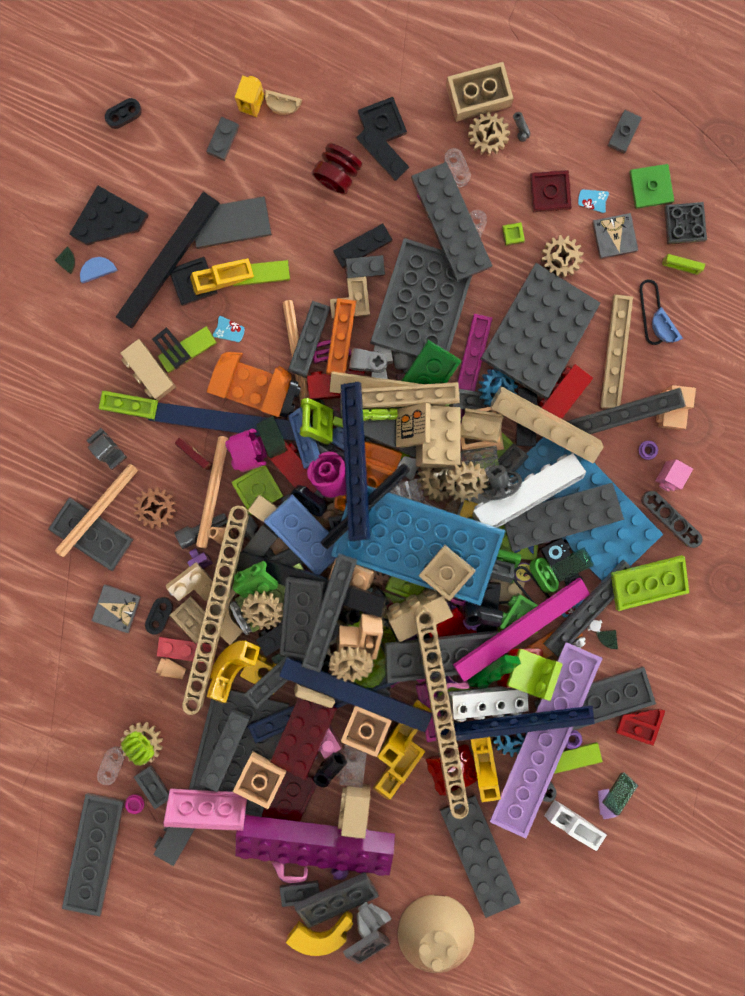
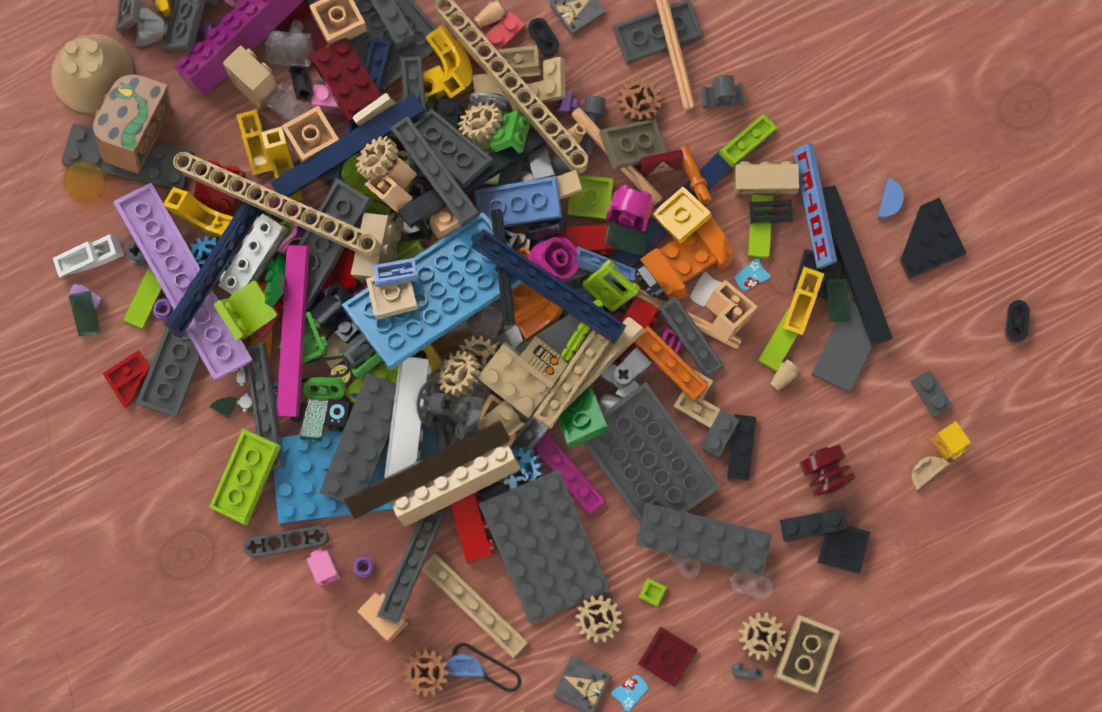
camera: 125 degrees right, 10 degrees down
clear green tile [55,246,75,274] -> none
none -> clear yellow tile [64,161,106,203]
none -> medium nougat brick [93,75,172,174]
none -> clear brick [265,21,314,67]
none -> dark brown tile [344,420,511,520]
none -> medium blue tile [373,258,419,287]
none -> nougat gear [403,649,451,697]
none -> dark grey beam [451,396,483,444]
none -> dark tan tile [599,118,668,170]
none -> yellow plate [652,187,712,244]
none -> orange pin [678,146,713,206]
none -> white sticker [690,271,722,307]
none -> light nougat brick [705,280,758,343]
none -> tan cone [770,359,800,392]
none -> medium blue tile [794,143,837,269]
none -> clear green tile [825,279,850,323]

